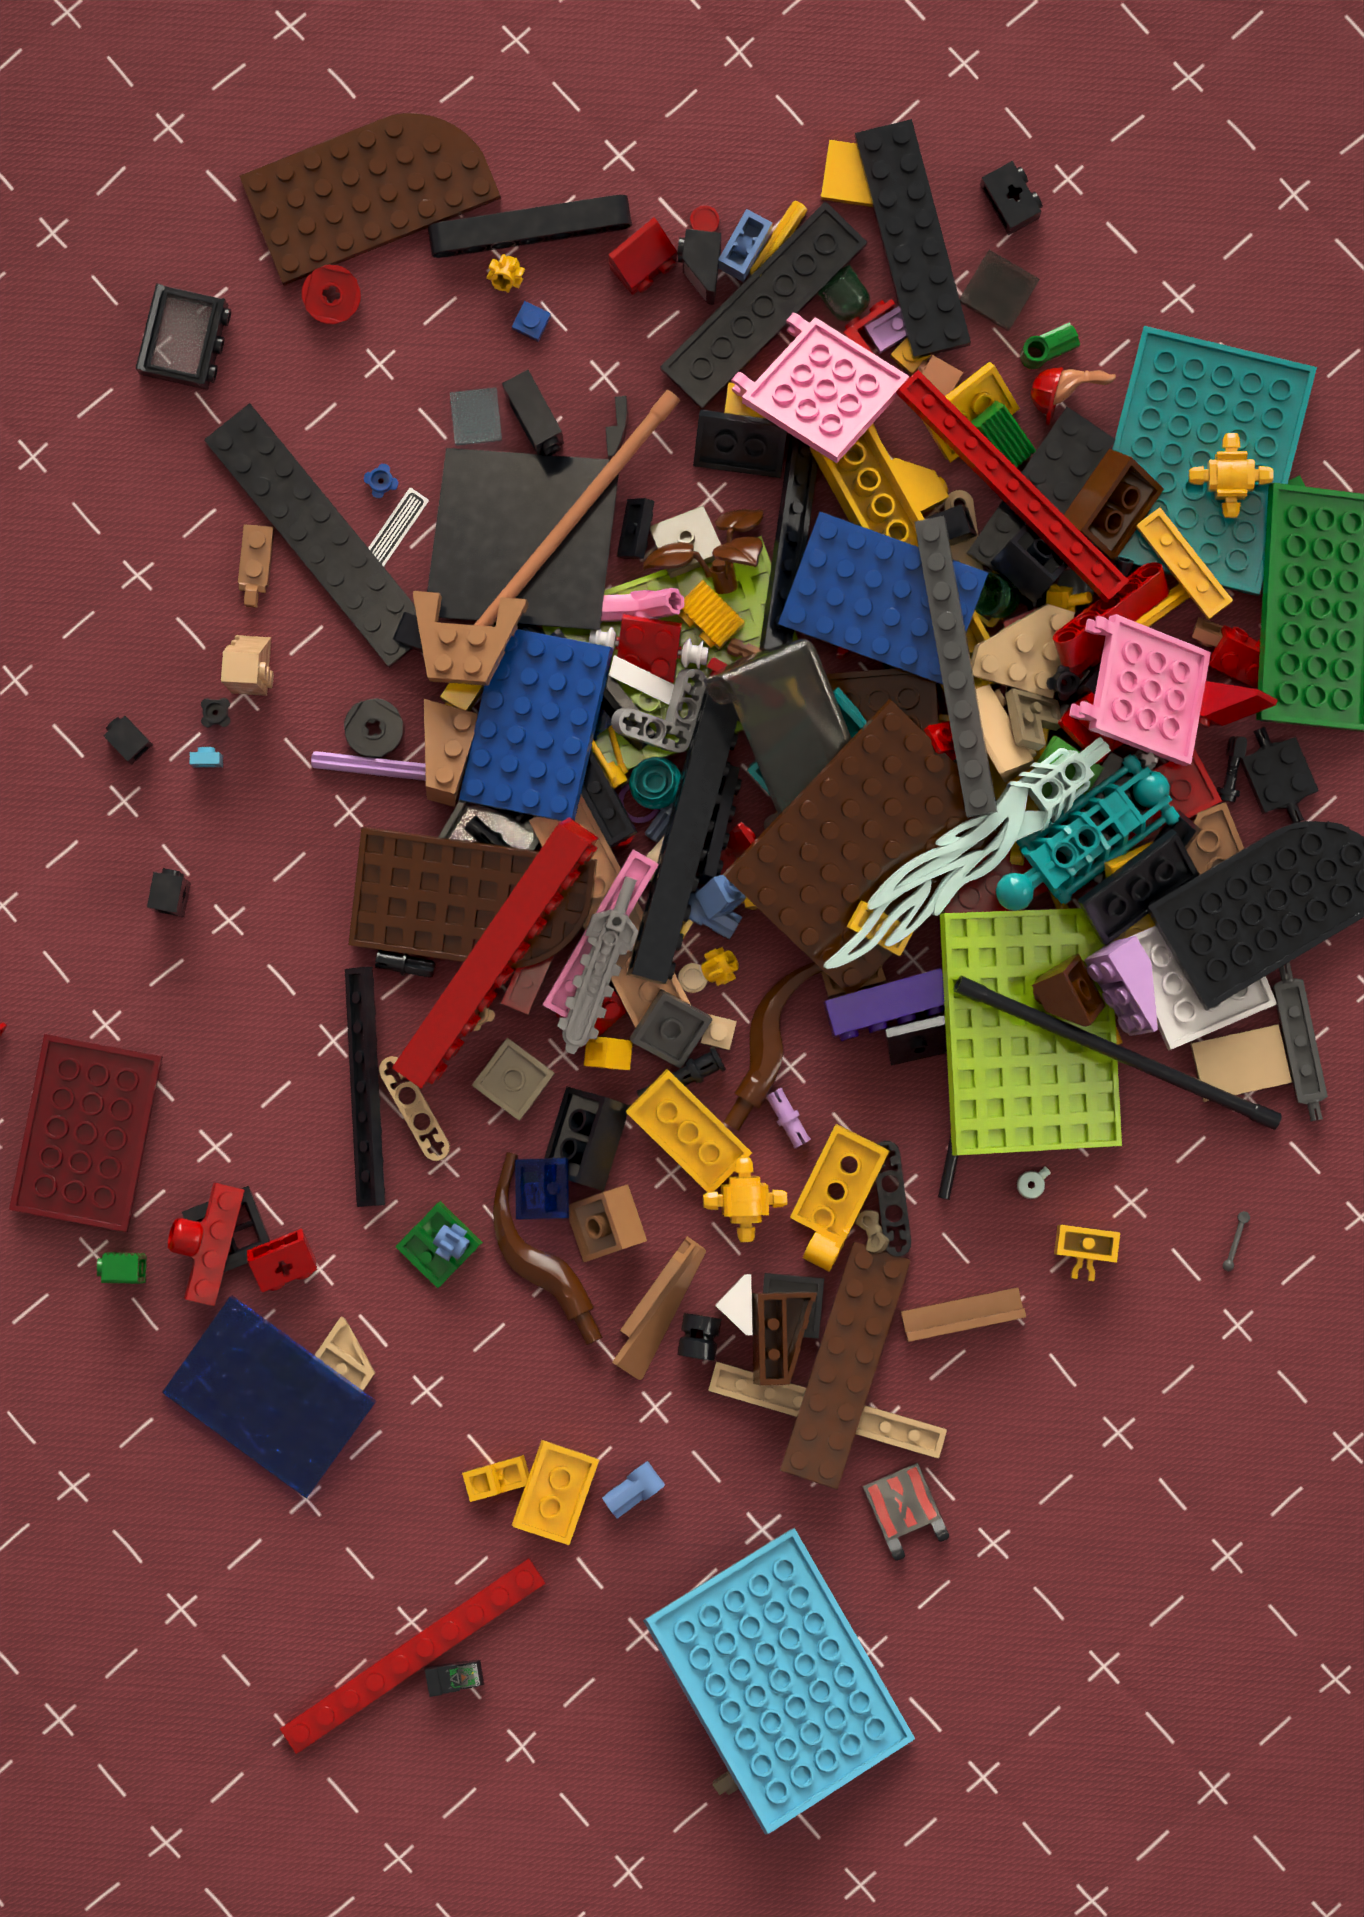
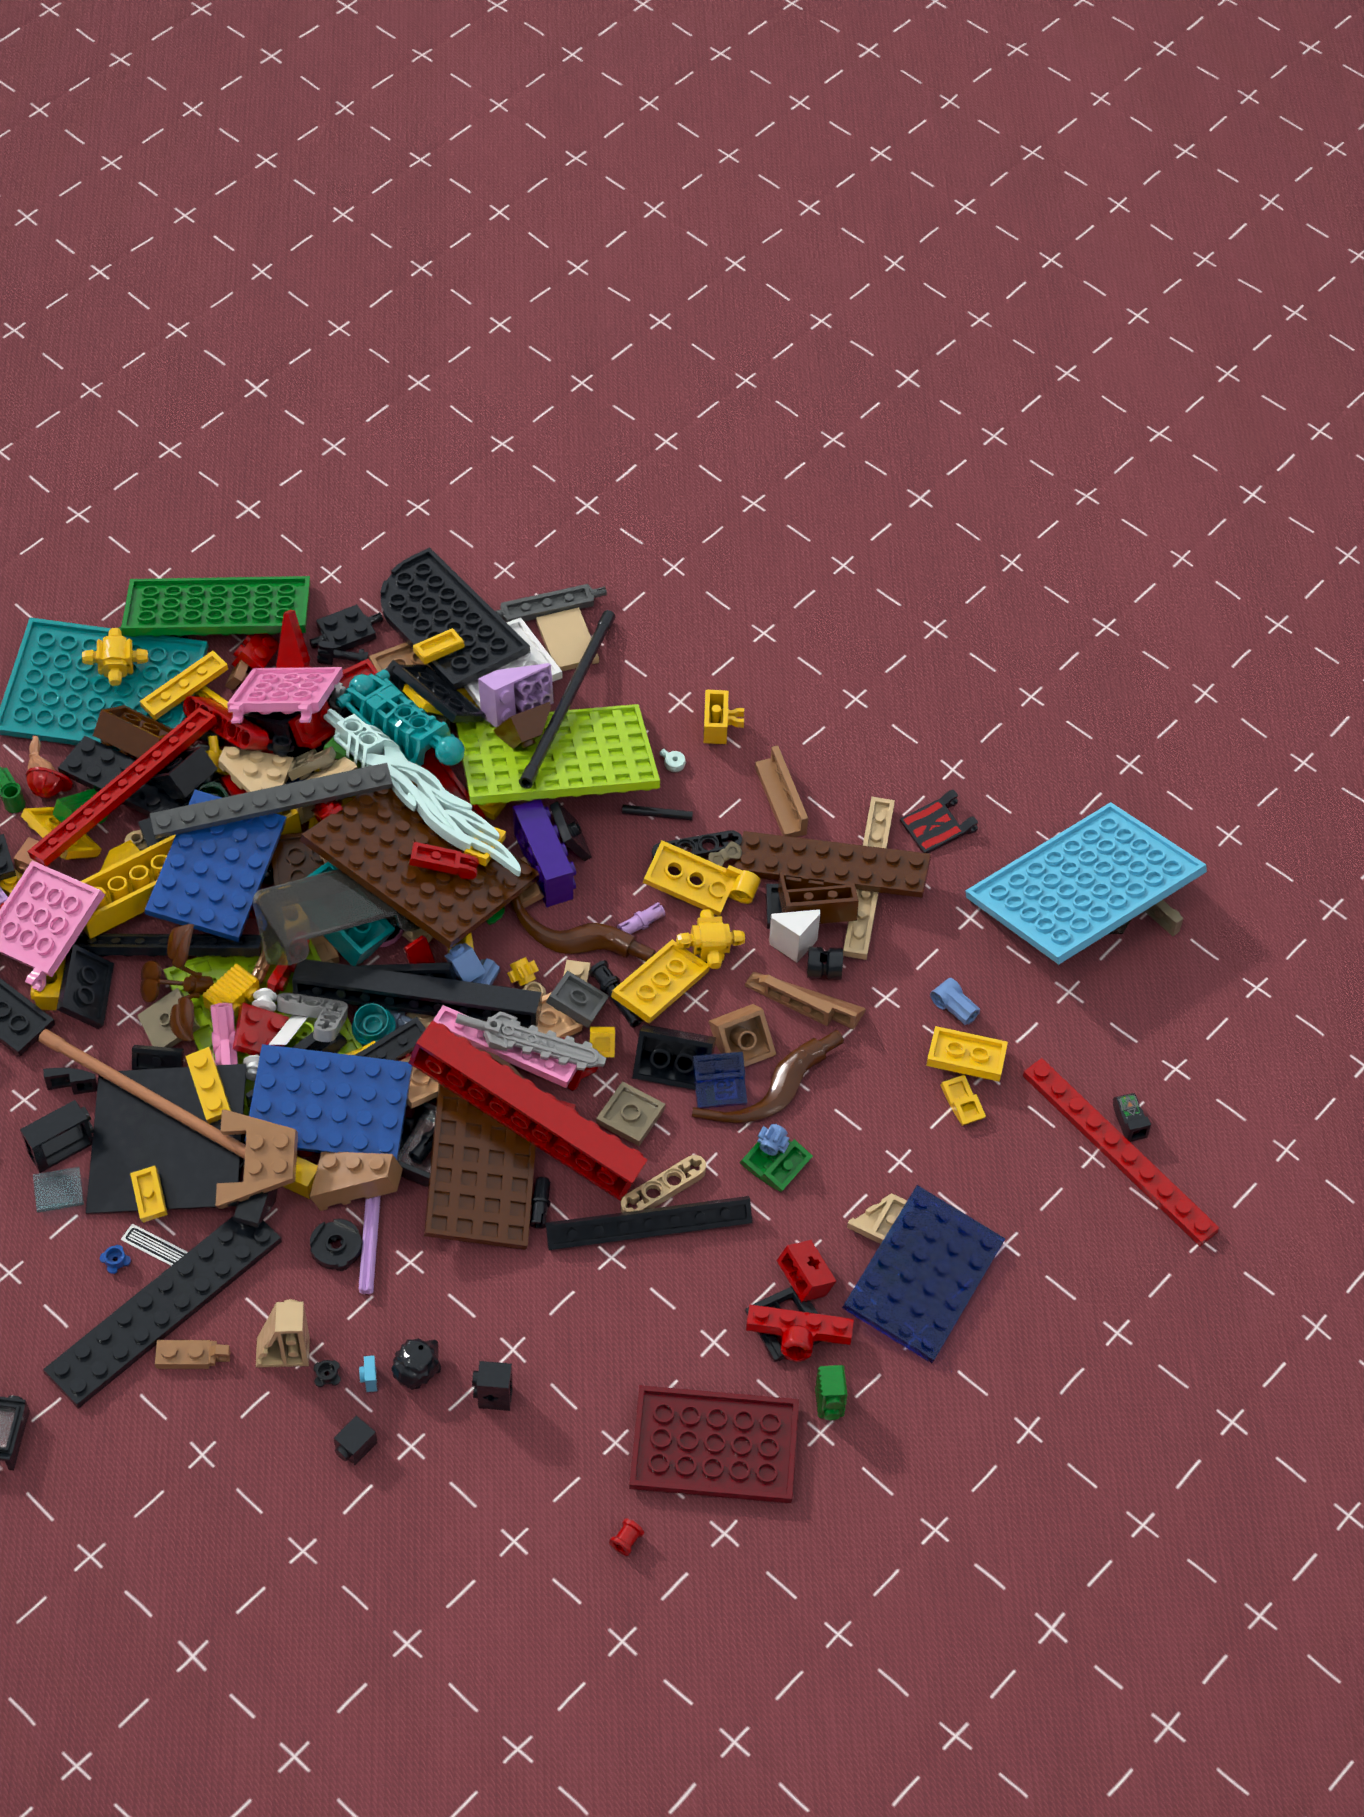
camera: 105 degrees left, 30 degrees down
dark grey hinge [1223,1211,1250,1272] -> none
none -> yellow plate [130,1165,168,1222]
none -> yellow plate [185,1047,231,1124]
none -> black animal [391,1338,441,1390]
none -> red hinge [409,842,479,880]
none -> yellow tile [413,628,464,665]

